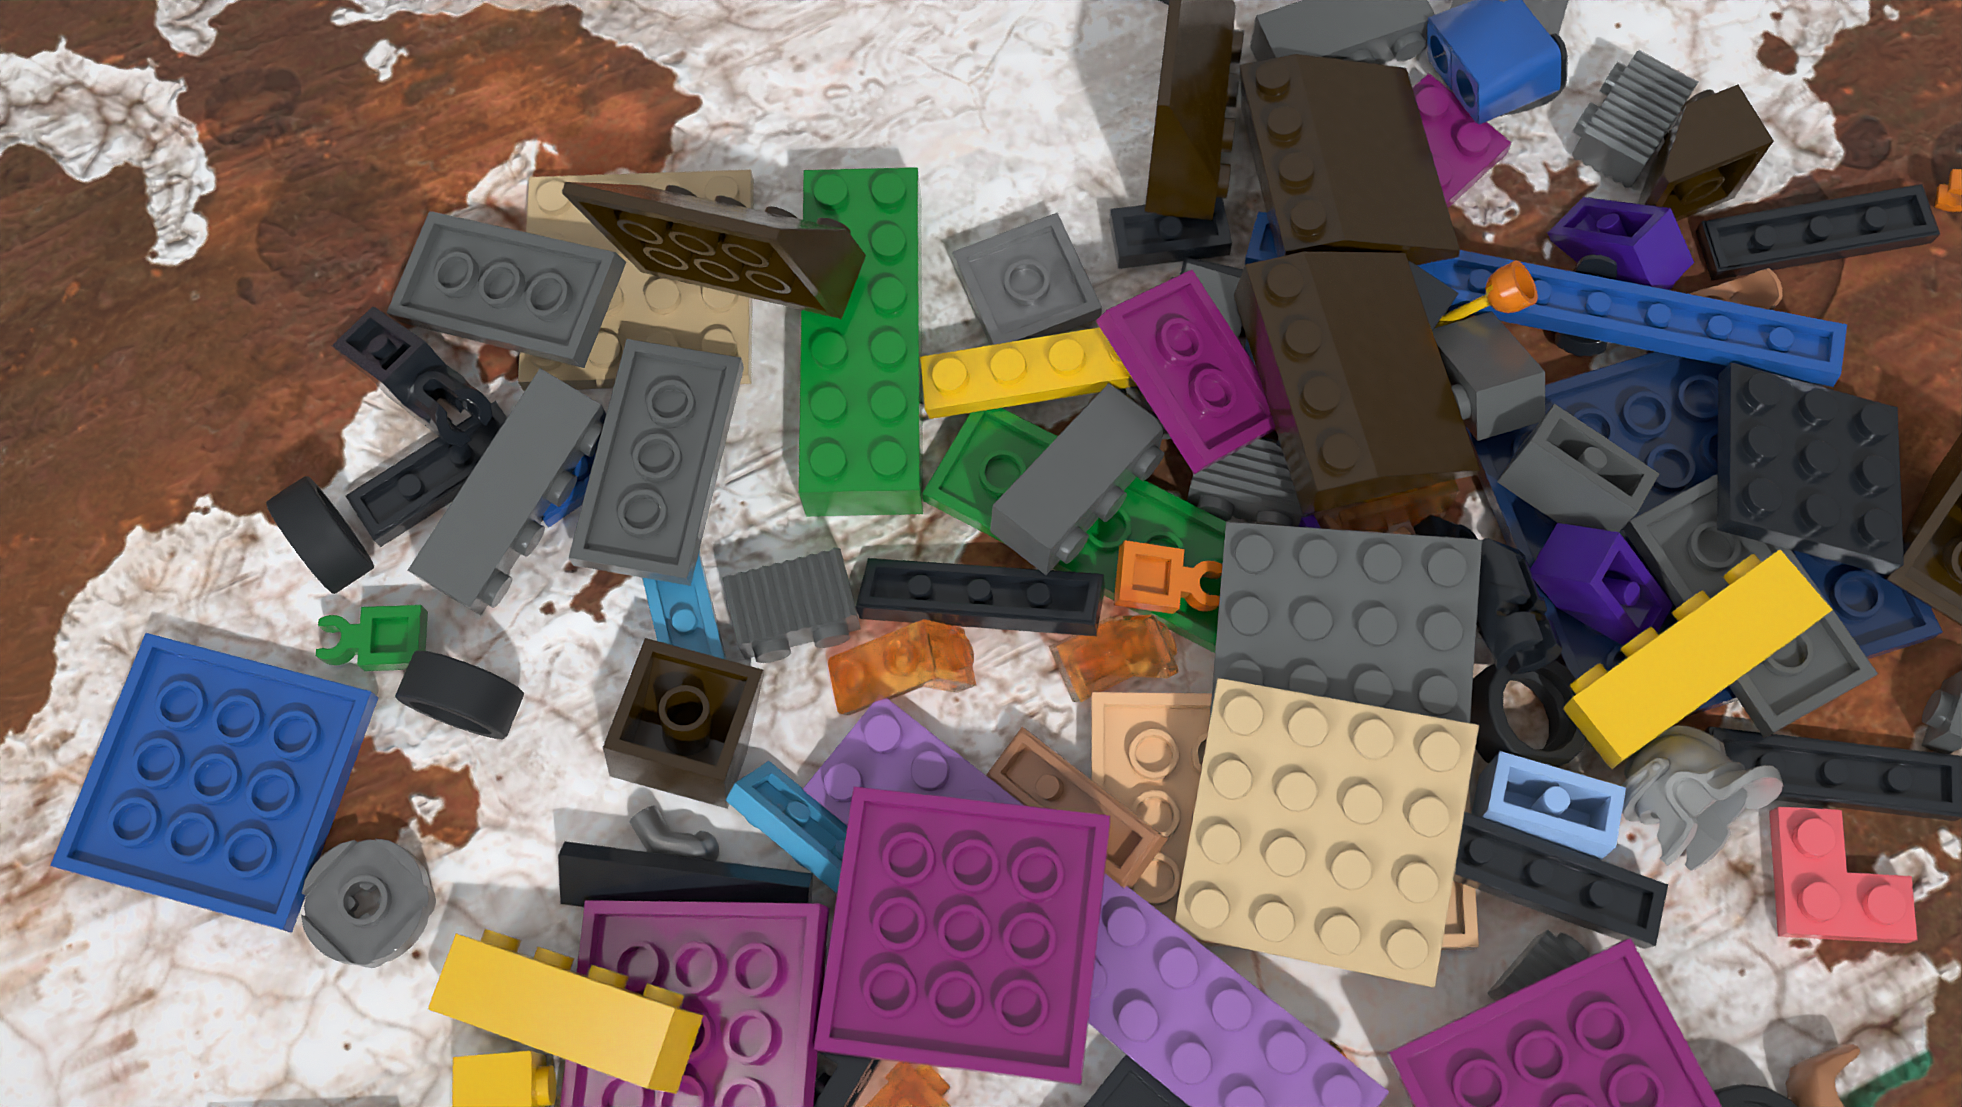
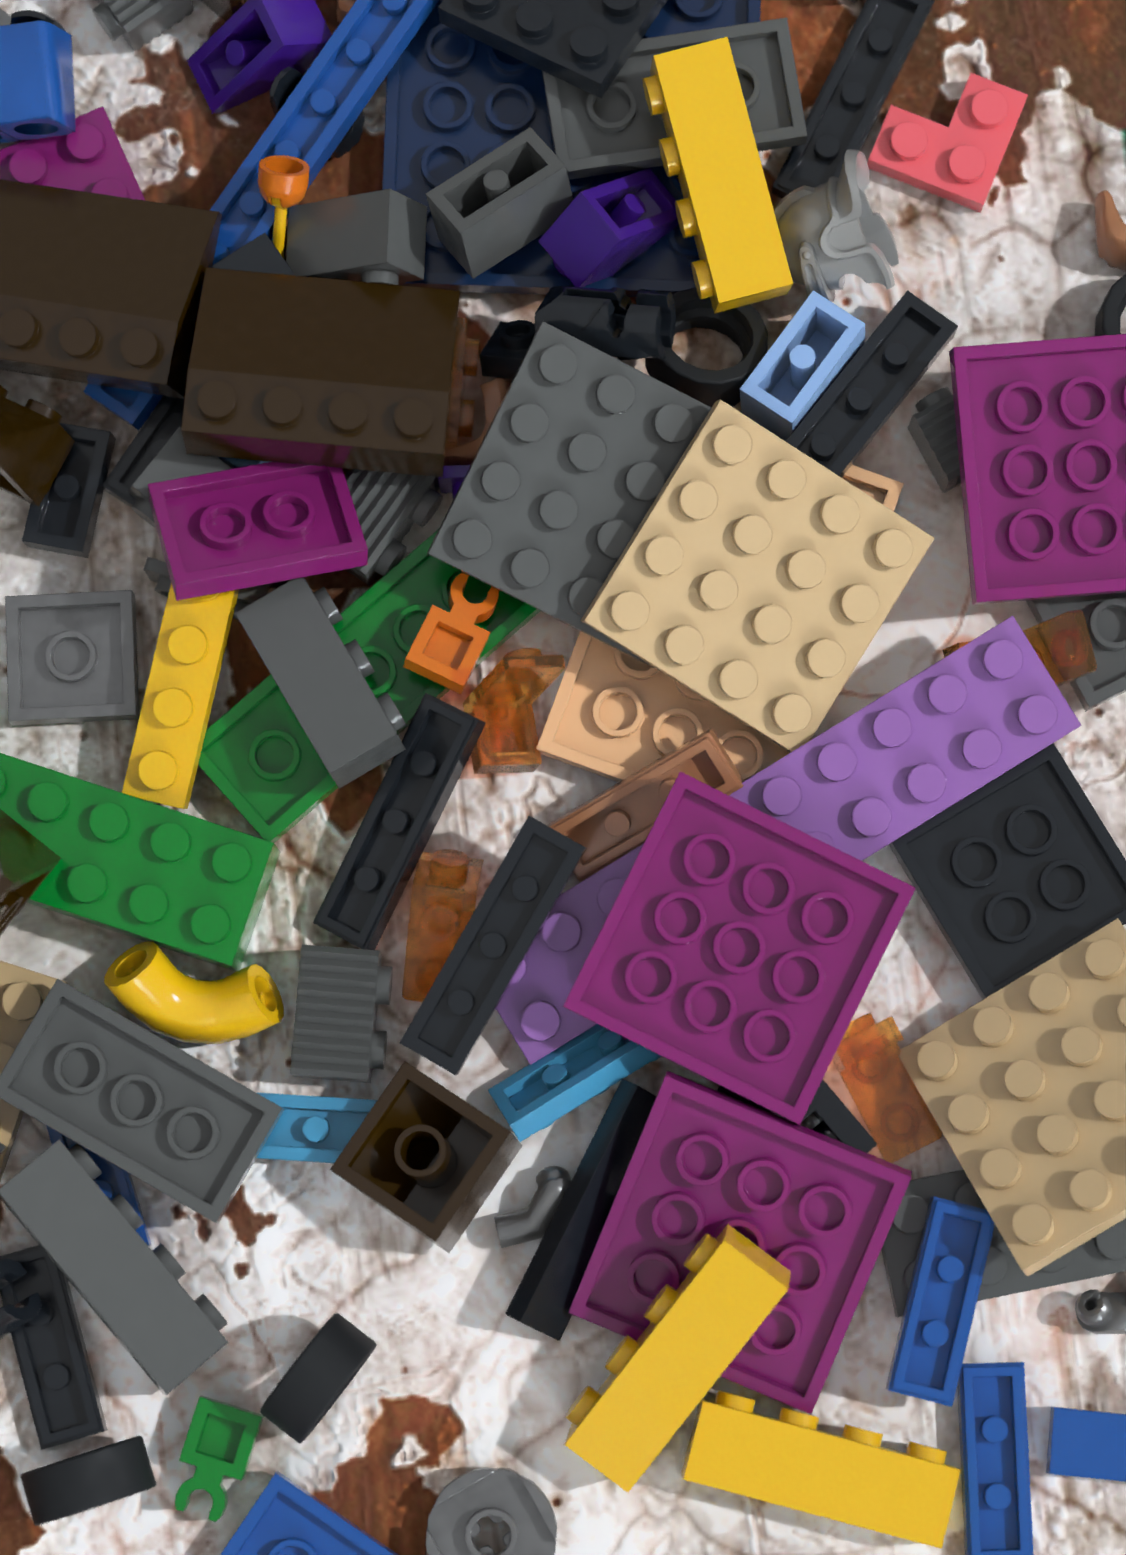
camera: 75 degrees left, 10 degrees up
none -> yellow cylinder [104,941,284,1045]
none -> black plate [400,816,587,1075]

